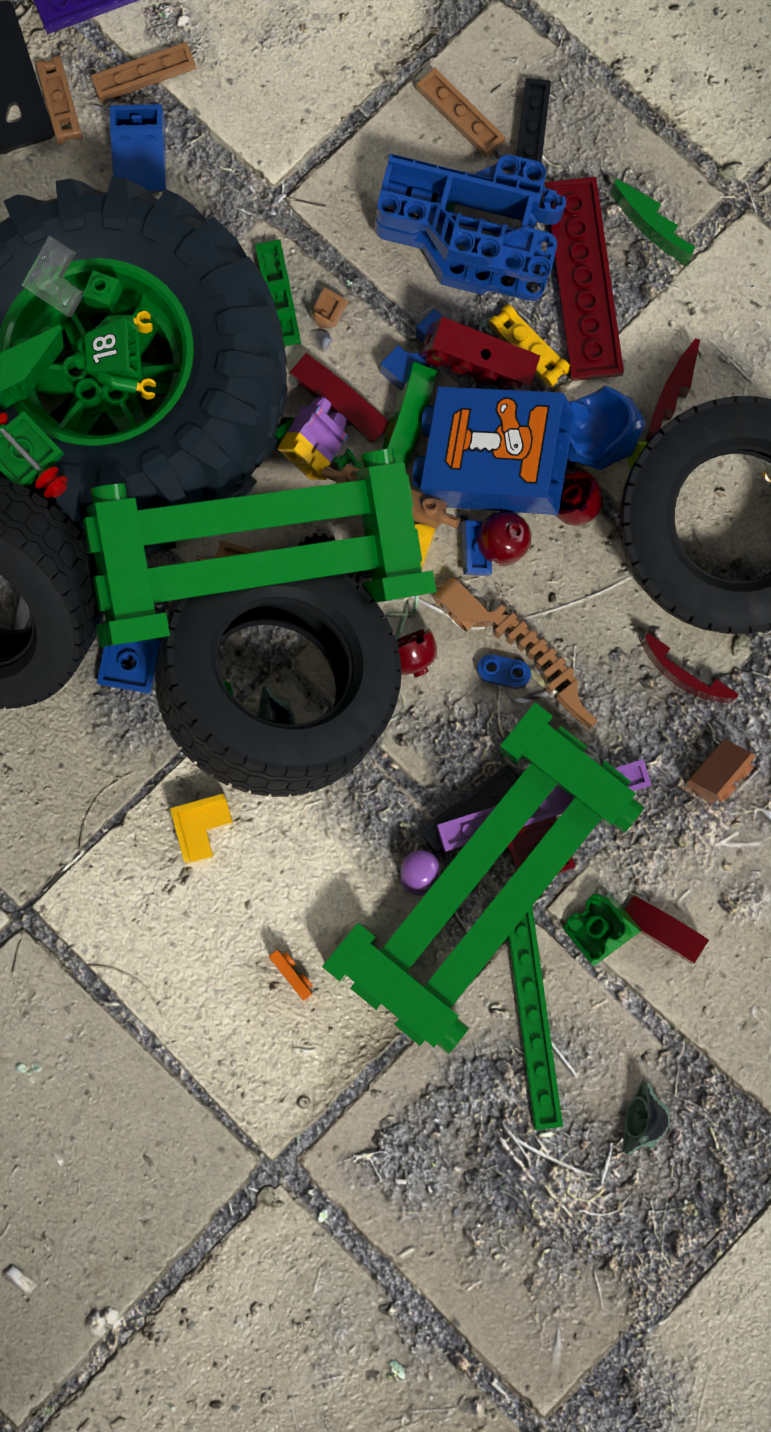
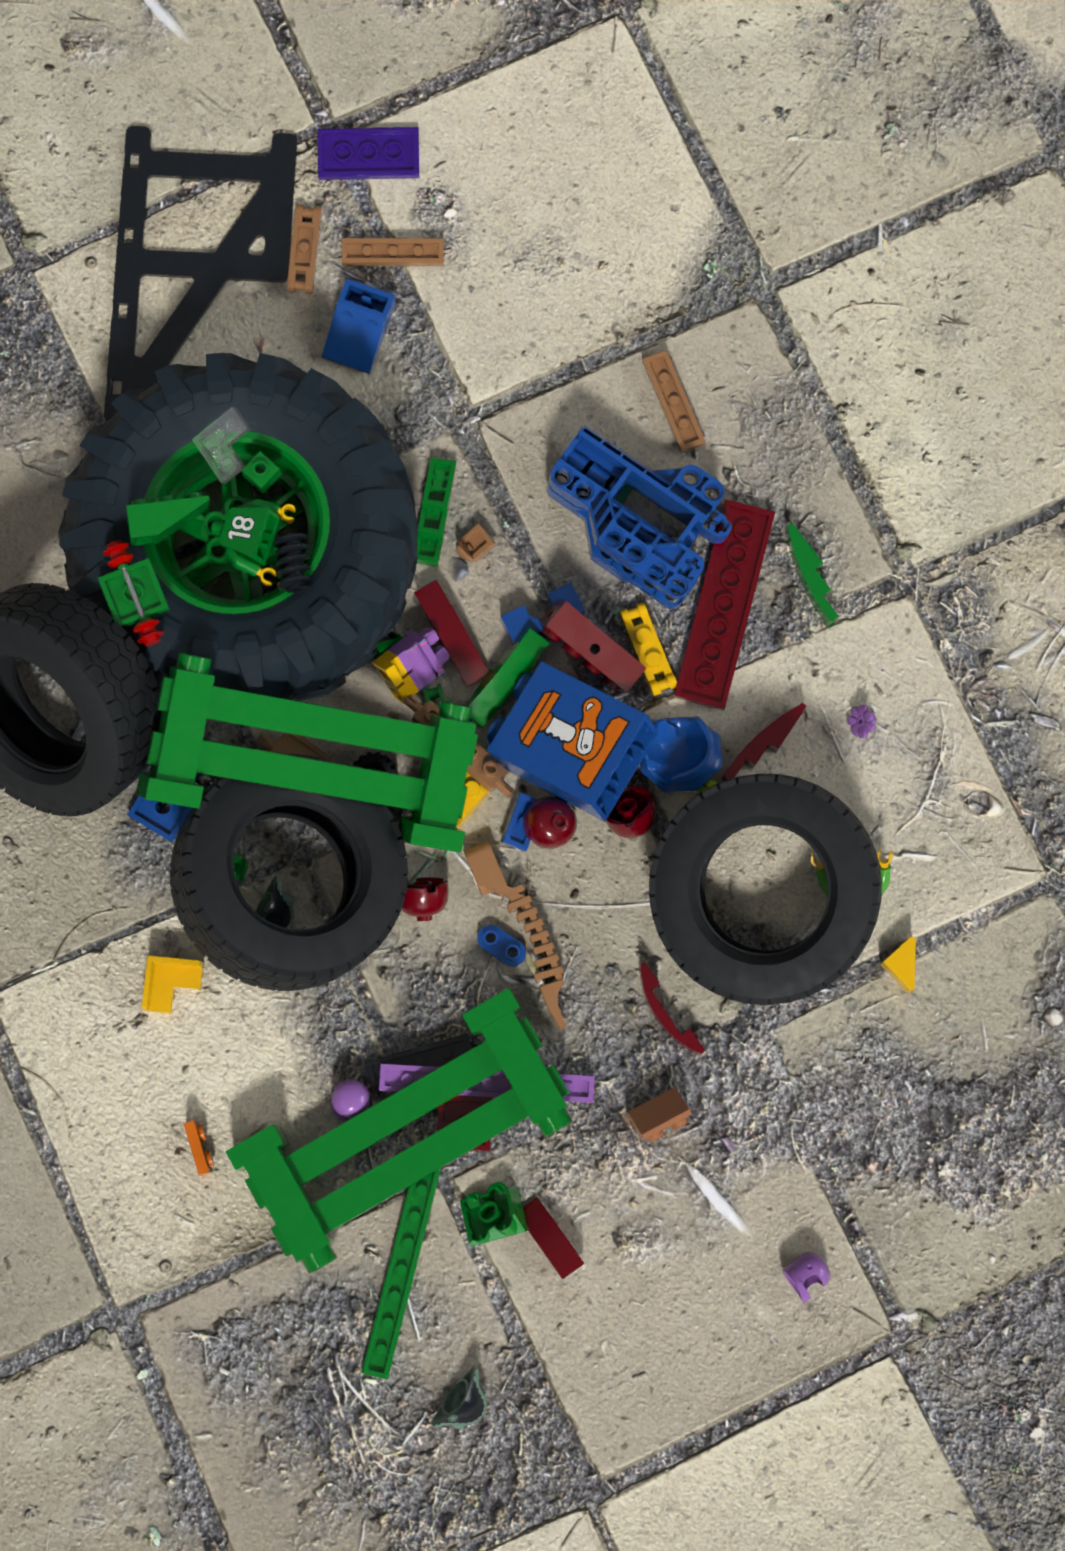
camera: 20 degrees right, 0 degrees up
black plate [516,78,551,180] -> none
none -> black piece [274,533,313,593]
none -> medium lavender plant [847,705,877,738]

